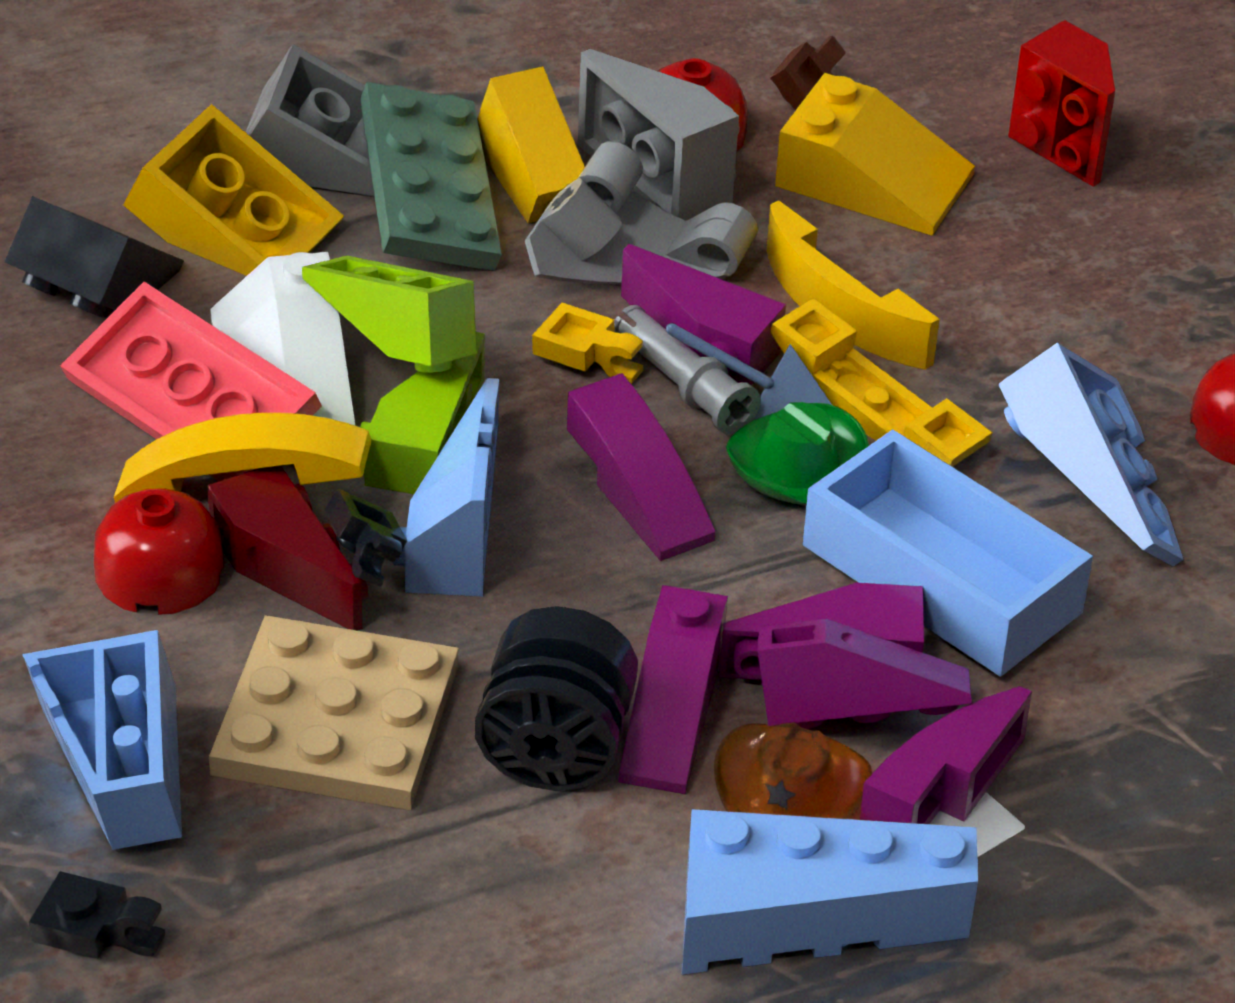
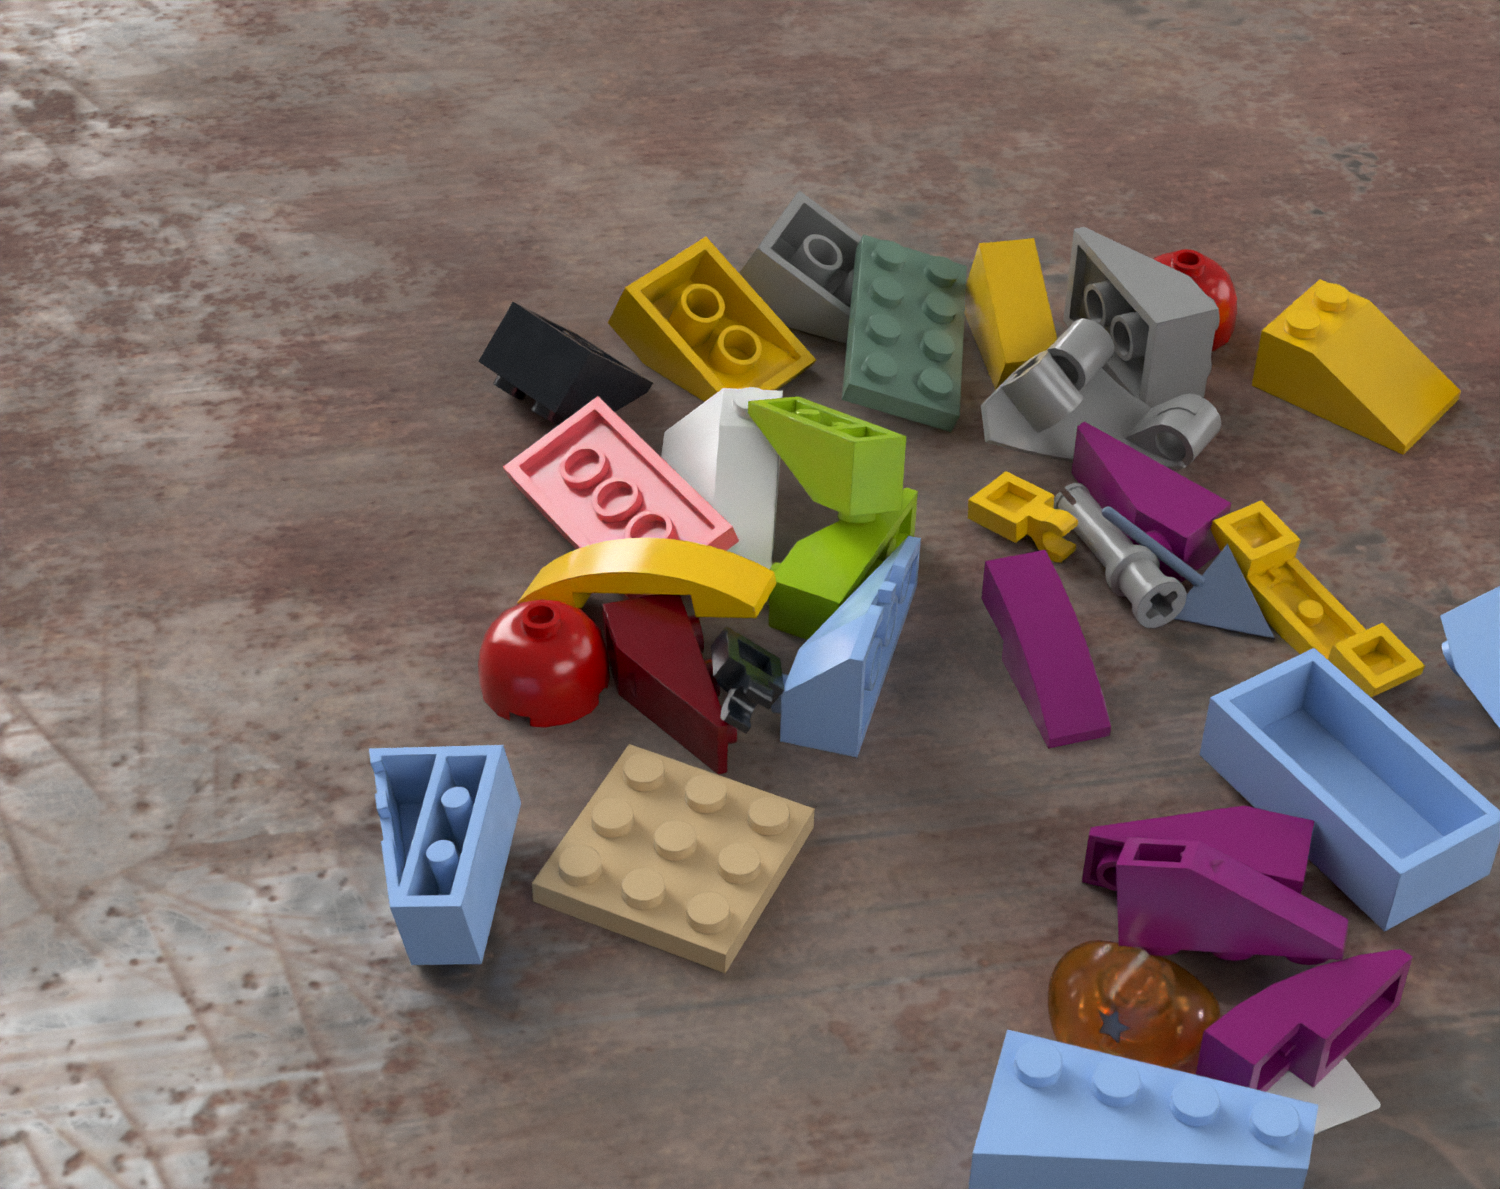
camera: 15 degrees right, 0 degrees up
black plate [28,871,165,959] -> none
black wheel [475,606,638,791] -> none
magenta slope [618,585,728,794] -> none
green hat [726,402,869,506] -> none
yellow slope [766,200,940,370] -> none
copper plate [770,35,846,111] -> none

